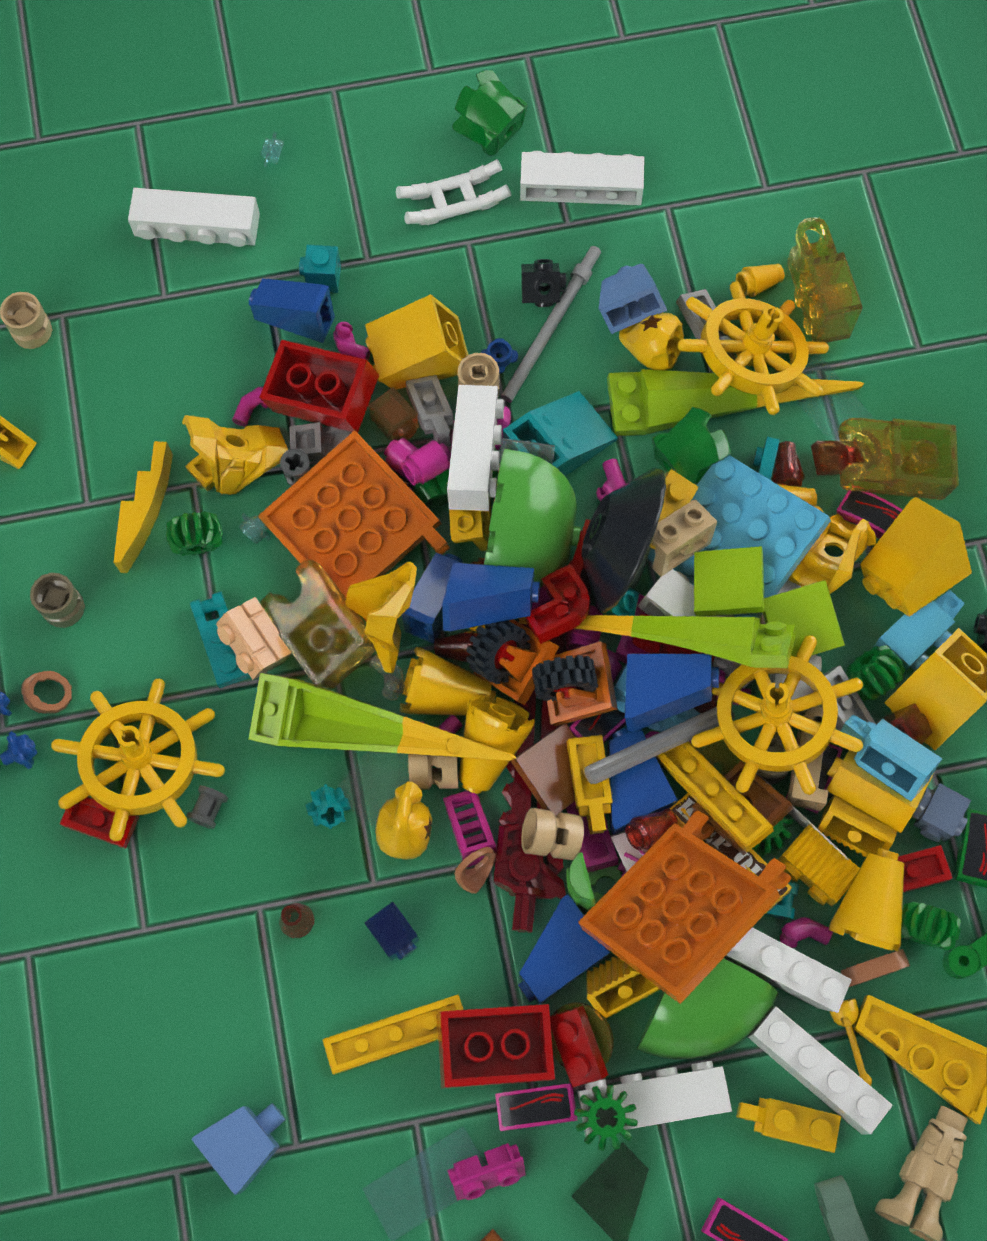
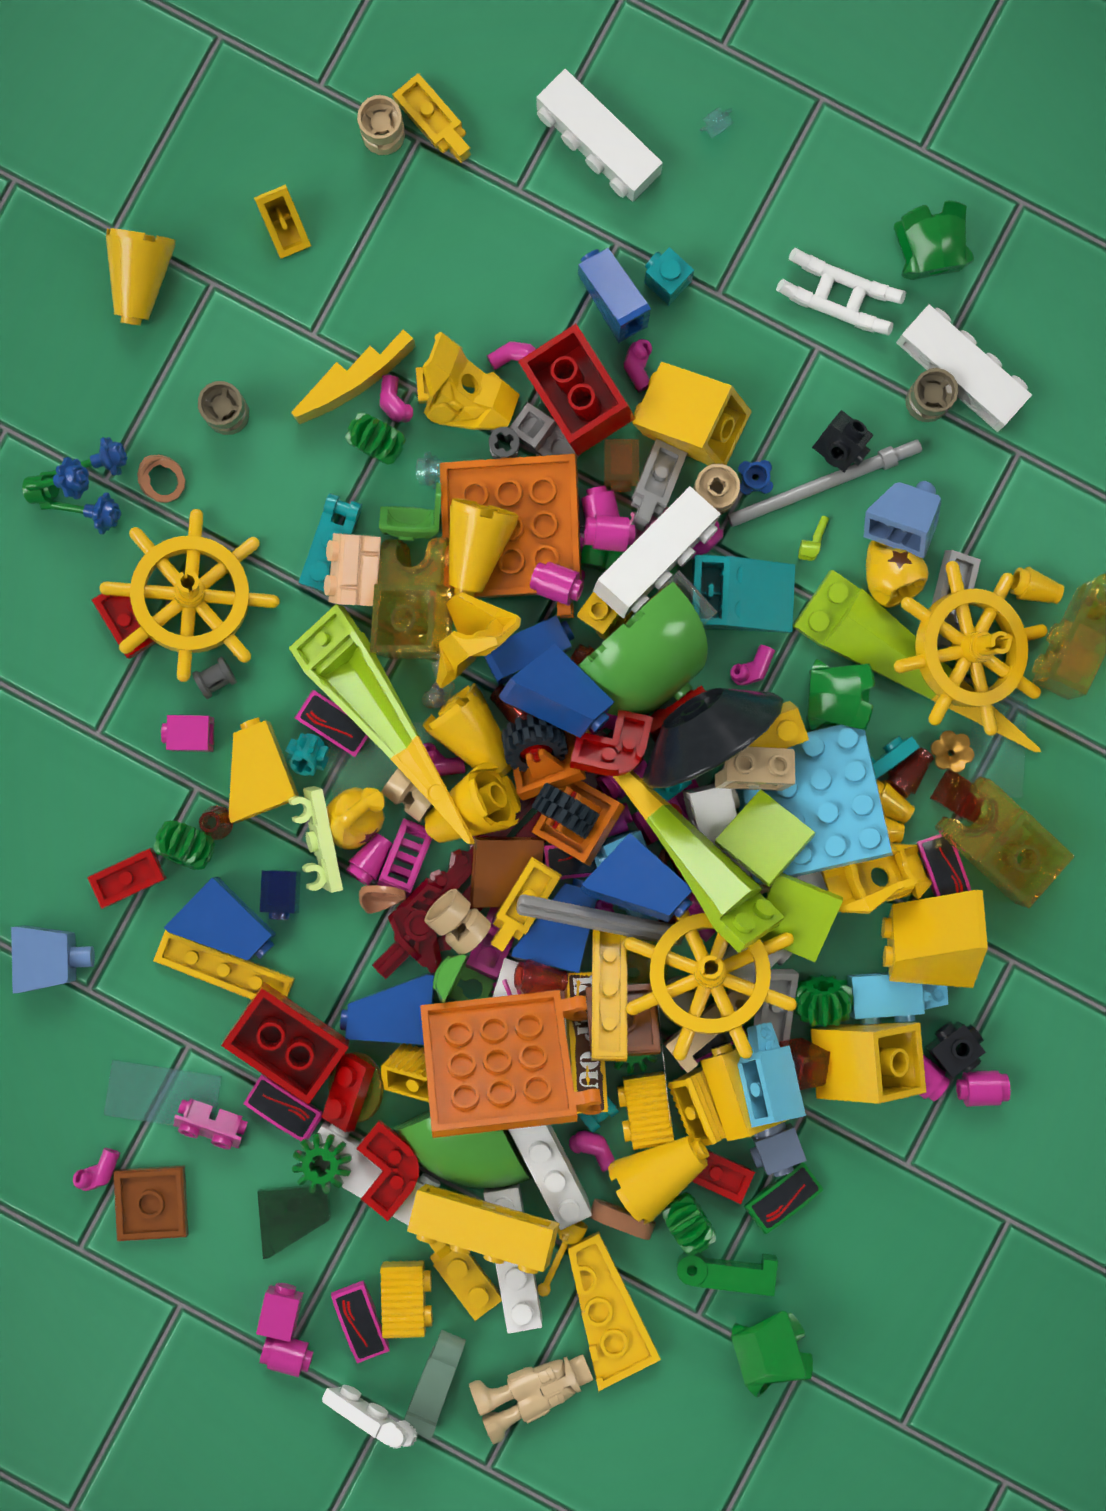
camera: 40 degrees right, 15 degrees up
none -> red plate [87,848,167,909]
none -> green gear [153,820,215,870]
none -> dark pink brick [161,715,214,752]
none -> blue slope [164,877,276,961]
none -> yellow slope [228,717,299,823]
none -> yellowish green plate [288,786,343,893]
none -> black slope [294,690,368,757]
none -> dark pink cone [346,833,393,886]
none -> red plate [356,1120,419,1221]
none -> bright green piece [379,482,441,541]
none -> dark pink arm [380,375,413,423]
none -> yellow brick [380,1260,433,1338]
none -> yellow hinge [392,73,471,163]
none -> yellow brick [407,1184,560,1274]
none -> yellow cone [449,498,518,597]
none -> dark pink brick [530,562,584,605]
none -> lime hand [798,516,829,561]
none -> dark tan wheel [905,368,959,423]
none -> pearl gold plant [931,730,974,773]

